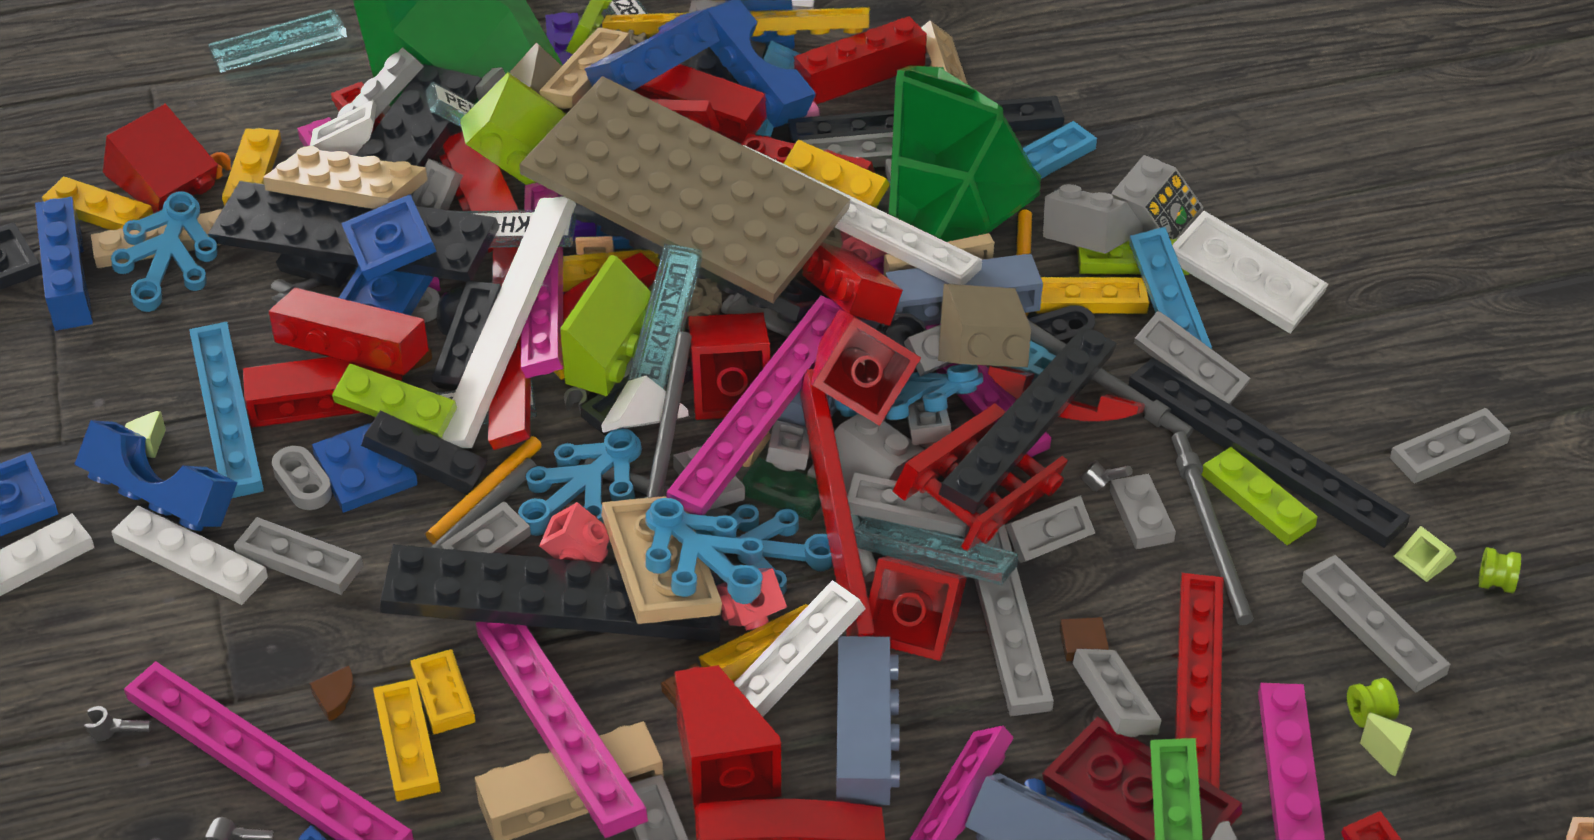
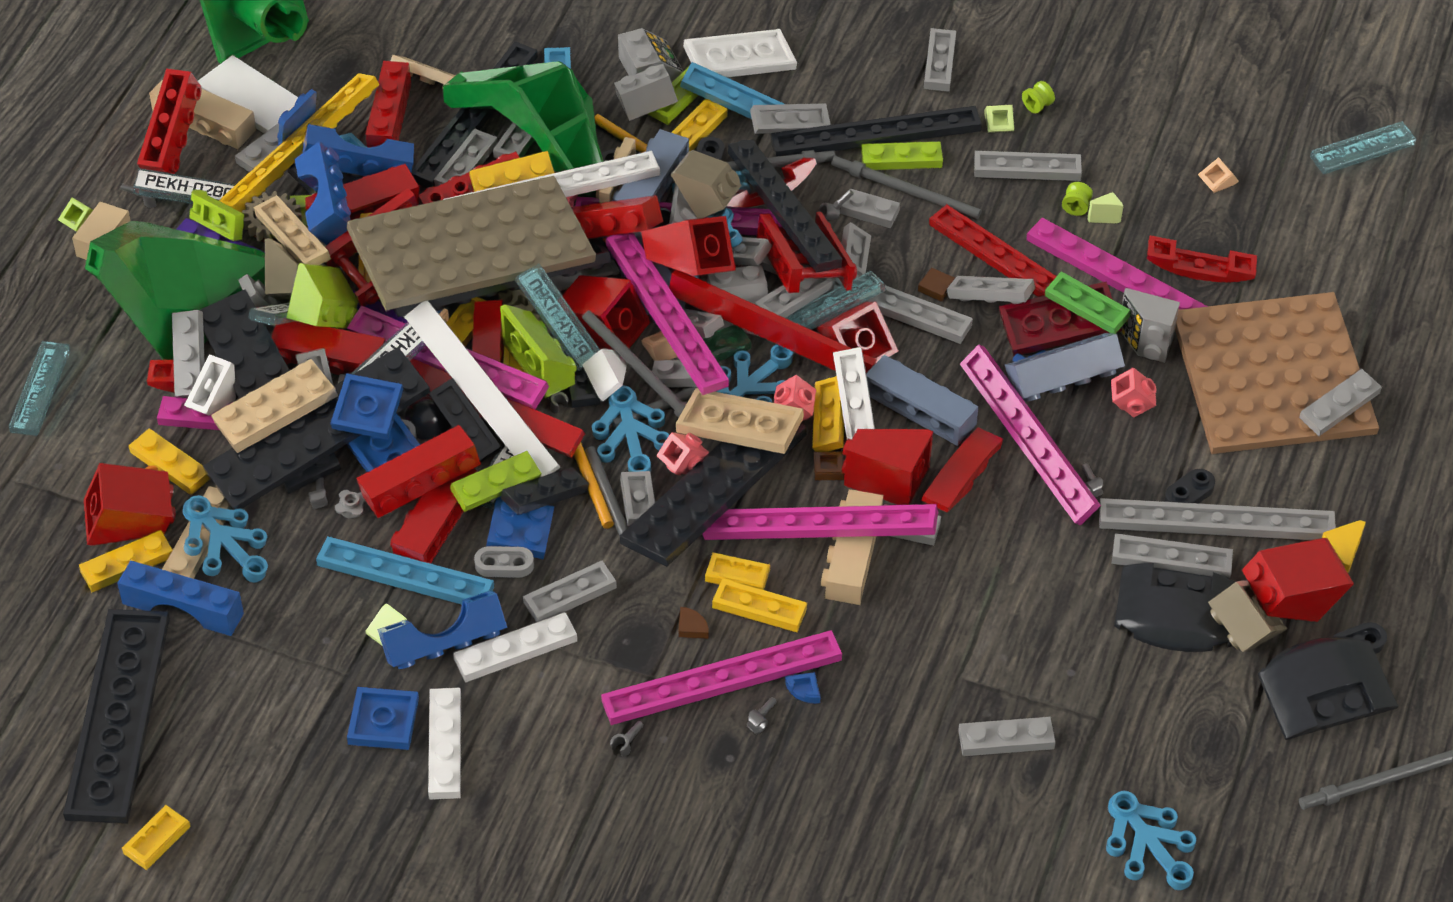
camera: 55 degrees left, 5 degrees up
dark azure plant [645,498,763,604] -> none

